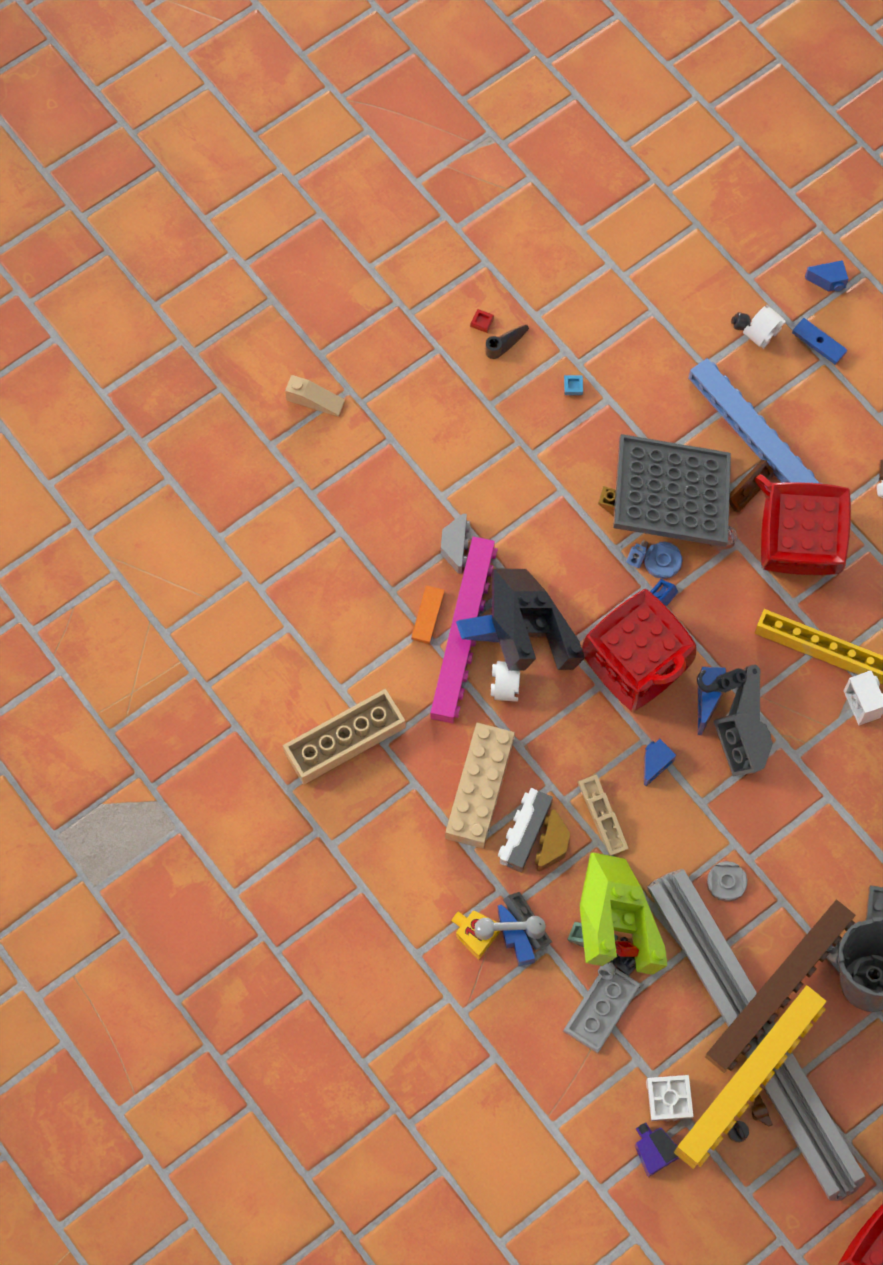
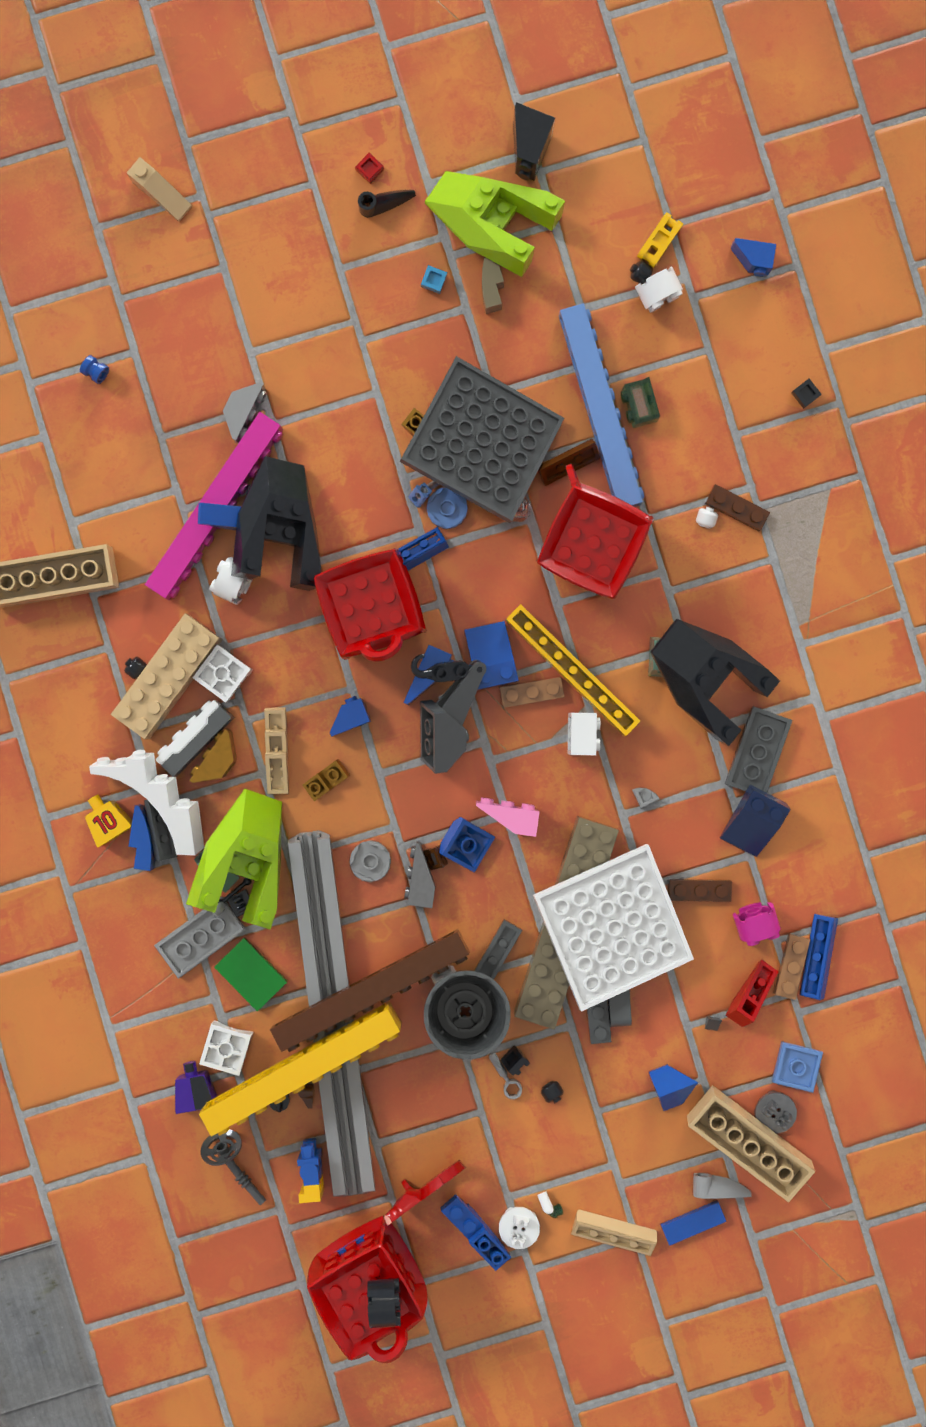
camera: 20 degrees right, 20 degrees up
orange tile [411,585,445,644] -> none
light grey piece [474,916,546,940] -> none
red tile [615,941,639,957] -> none
blue tile [792,318,847,365] -> none
none -> blue wheel [80,355,109,384]
none -> white arch [89,750,205,856]
none -> black piece [124,657,147,679]
none -> white piece [193,644,253,703]
none -> dark grey dish [200,1130,266,1205]
none -> green tile [214,937,288,1011]
none -> blue hips [297,1138,324,1203]
none -> pearl gold slope [303,759,350,801]
none -> flat silver slope [404,841,435,908]
none -> reddish brown slope [423,845,448,870]
none -> lime wedge [425,171,565,277]
none -> blue slope [439,817,495,873]
none -> blue slope [464,621,519,690]
none -> bright pink slope [476,797,539,837]
none -> dark tan slope [482,257,504,314]
none -> medium nougat plate [500,677,564,708]
none -> black slope [513,102,555,181]
none -> clear green window [621,377,660,428]
none -> yellow plate [637,212,684,268]

